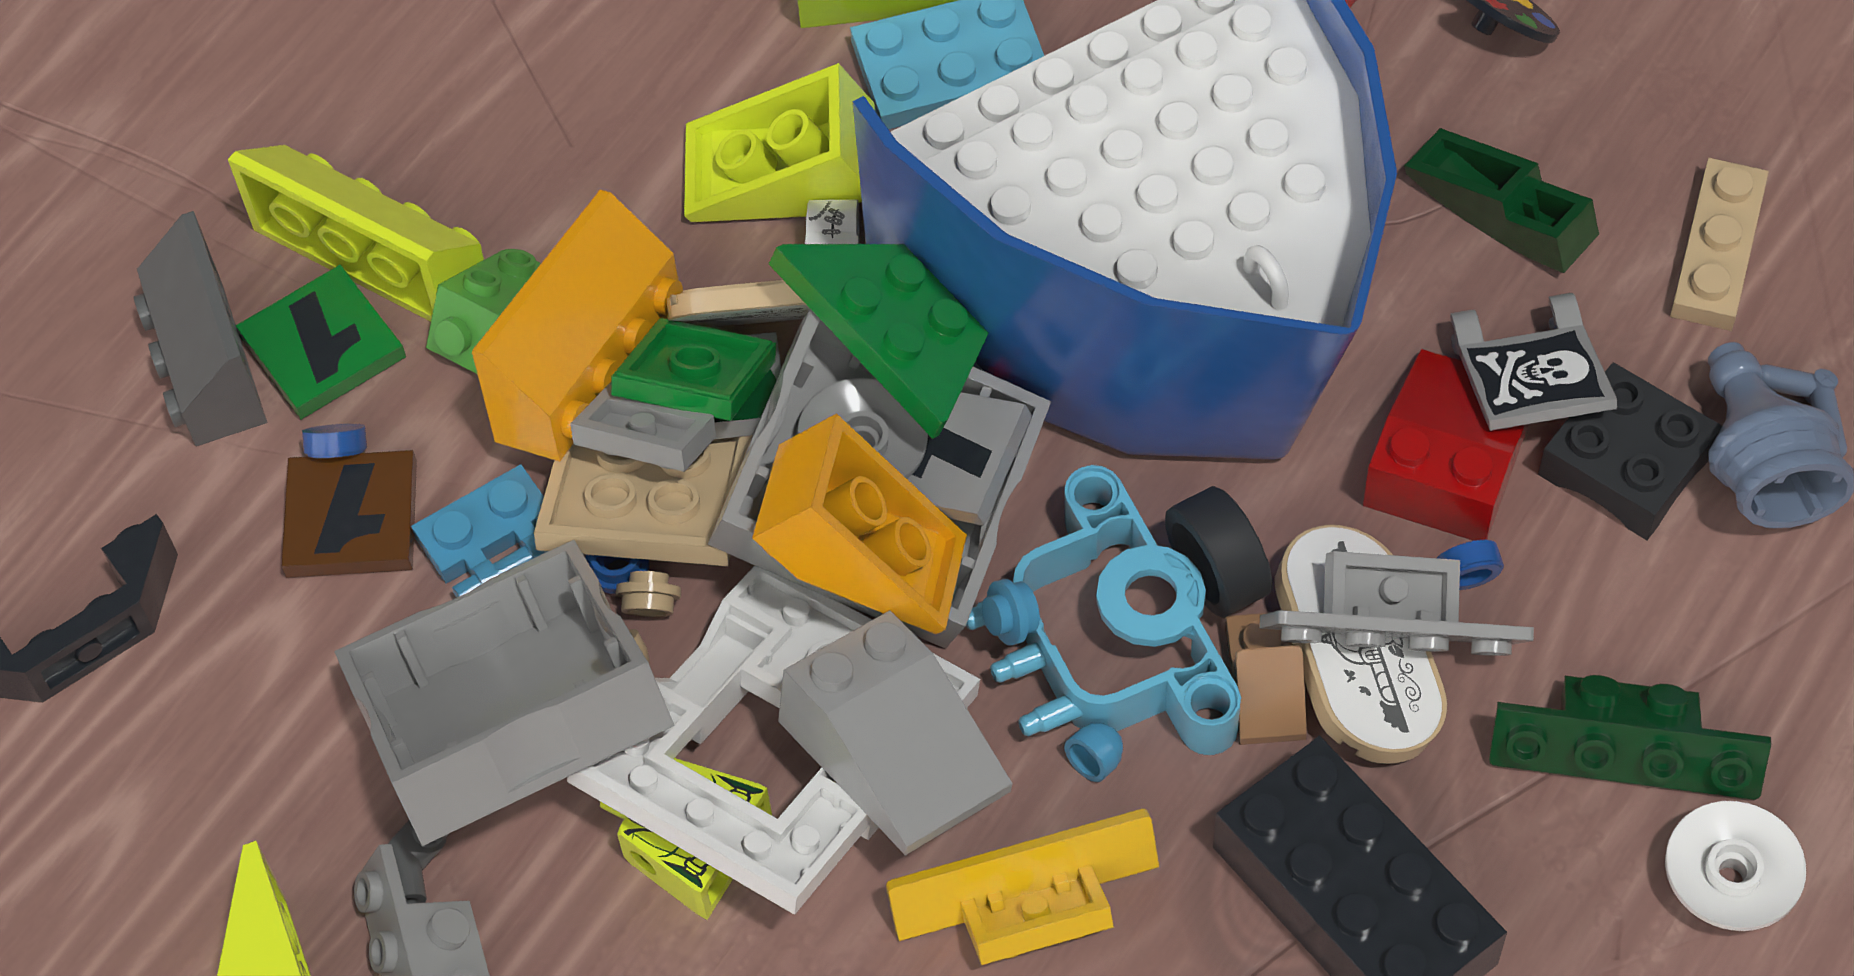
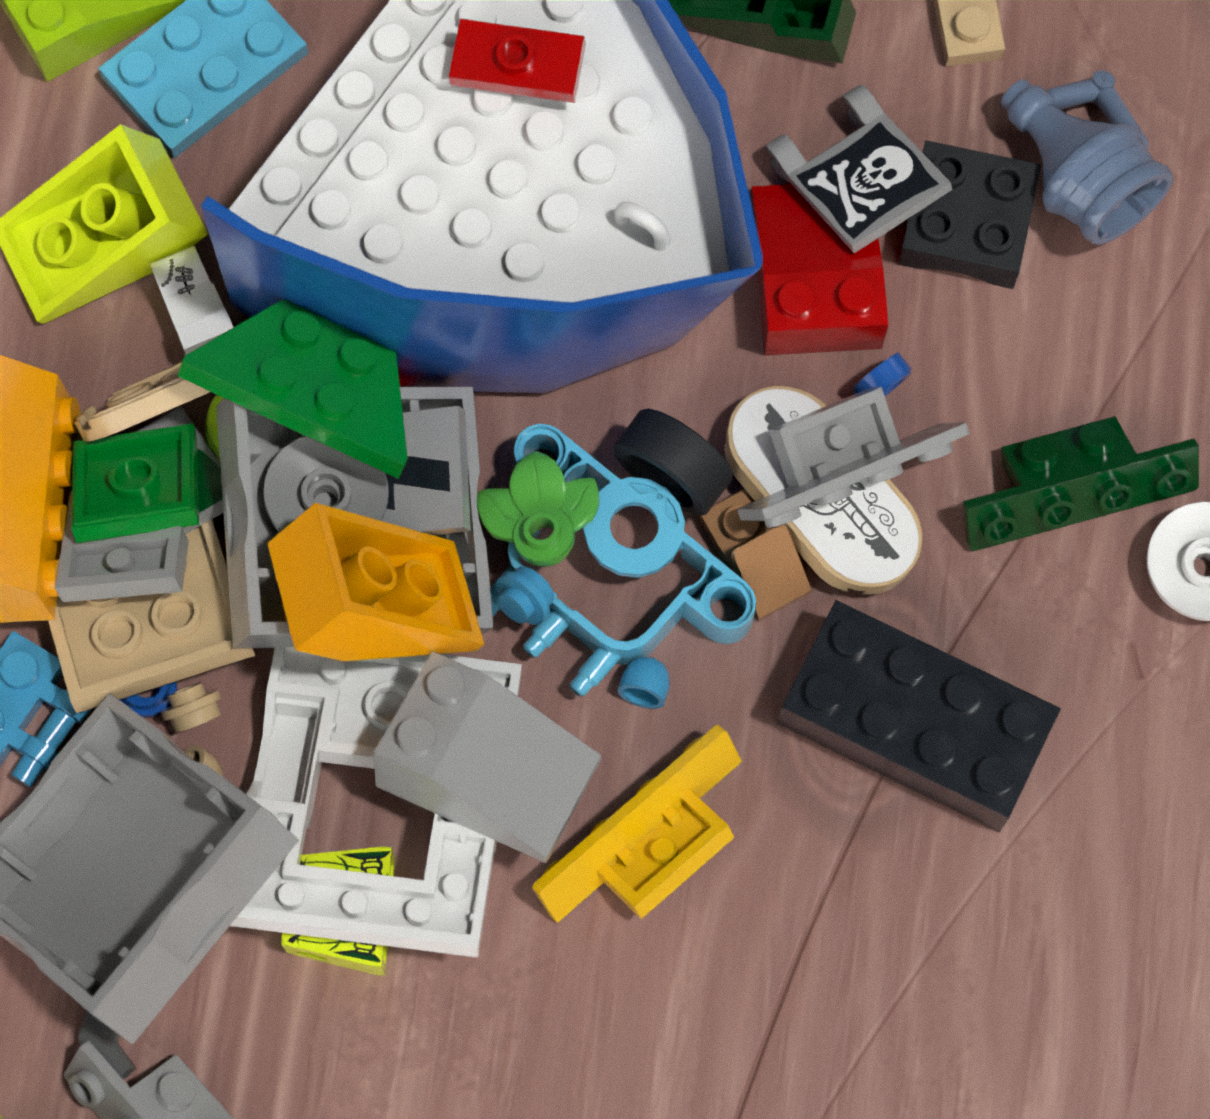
camera: 30 degrees left, 15 degrees up
none -> red plate [449,18,586,103]
none -> bright green plate [477,451,599,567]

